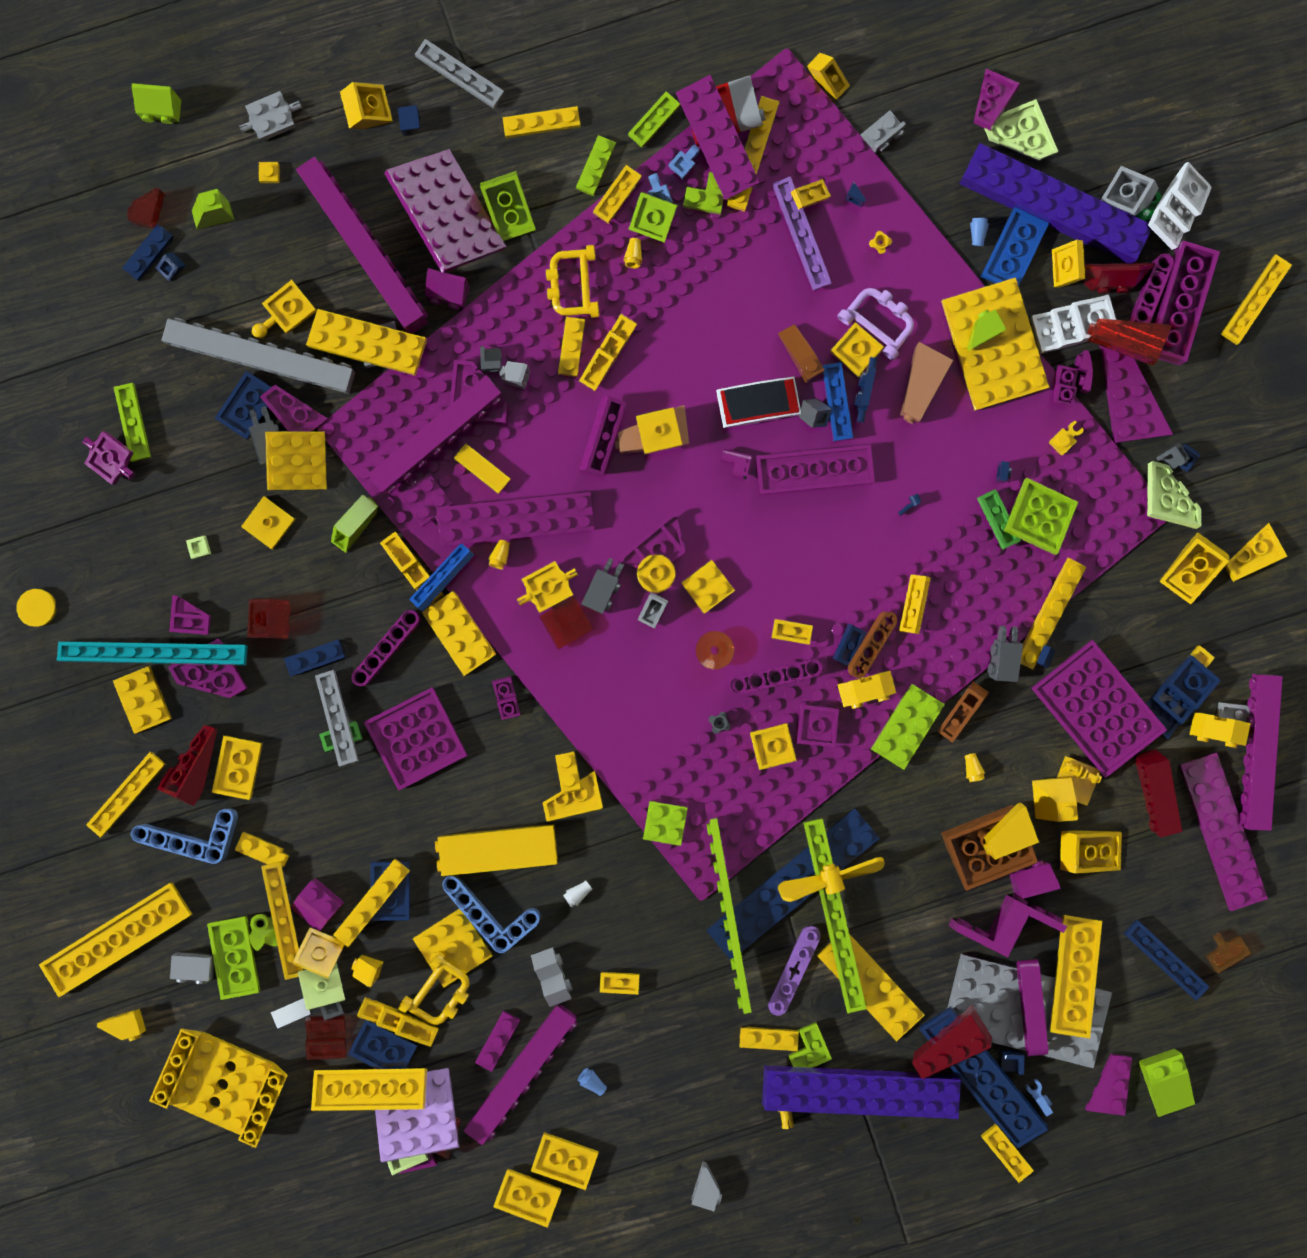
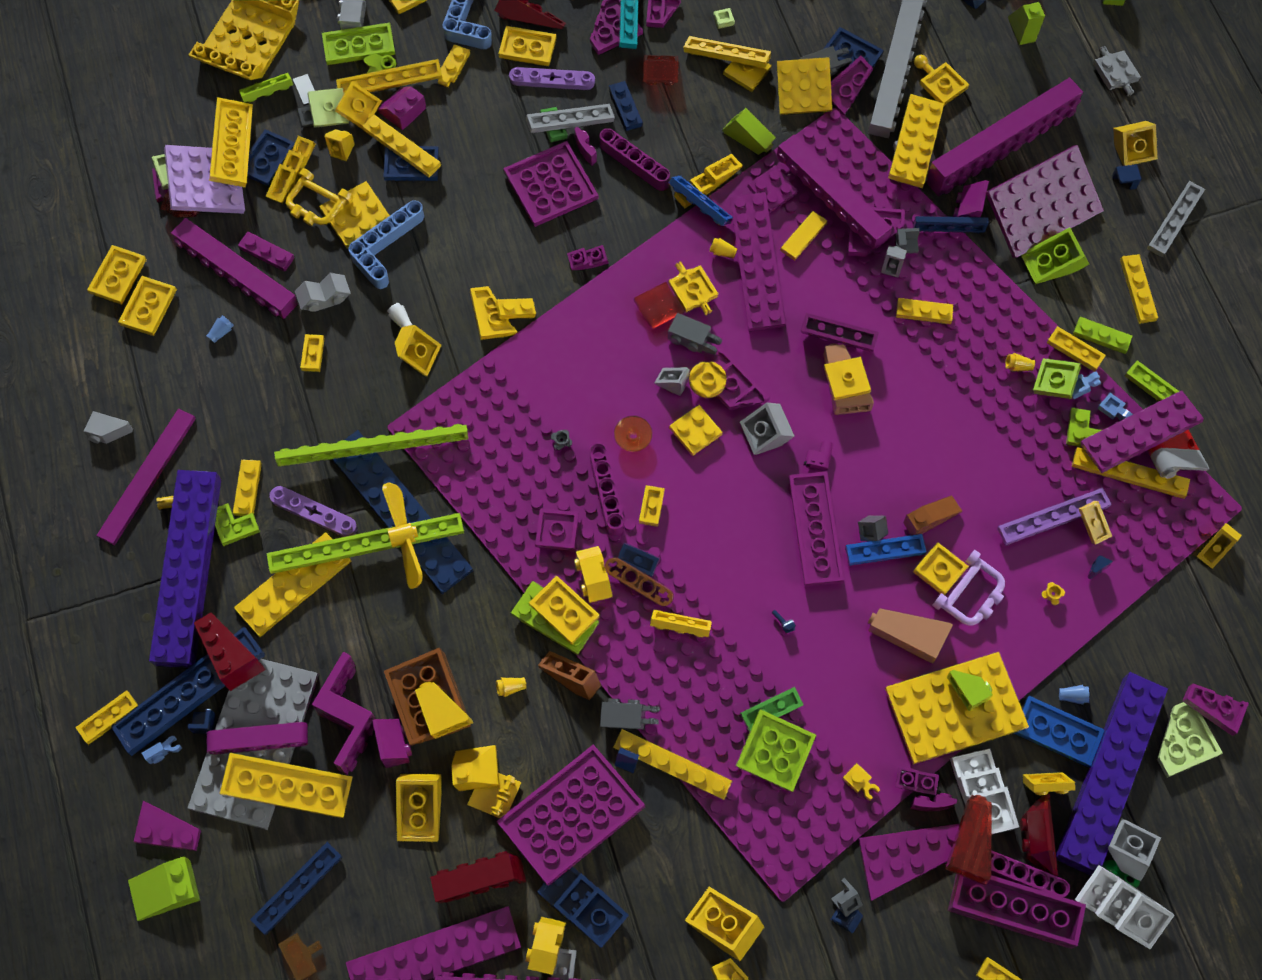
camera: 85 degrees right, 20 degrees down
yellow plate [259,162,280,183] -> none
clear red slope [305,1016,346,1060] -> none
yellow plate [422,591,497,676] -> none
yellow brick [435,824,558,876] -> none
yellow bar [546,245,599,318] -> none
yellow slope [579,314,638,391] -> none
lime plate [643,801,688,846] -> none
black slope [716,377,801,428] -> none
yellow plate [749,723,797,770] -> none
dark blue plate [854,357,878,423] -> none
light grey bracket [860,111,906,153] -> none
dark blue plate [996,461,1012,483] -> none
yellowish green plate [1147,461,1201,529] -> none
yellow plate [1189,645,1215,668] -> none
none -> magenta tile [96,409,196,546]
none -> lime plate [239,73,293,102]
none -> yellow slope [395,325,441,376]
none -> medium lavender piece [509,67,595,90]
none -> yellow plate [529,576,600,644]
none -> magenta slope [575,127,597,166]
none -> yellow plate [684,36,771,68]
none -> light grey slope [740,402,795,455]
none -> dark blue tile [913,216,988,233]

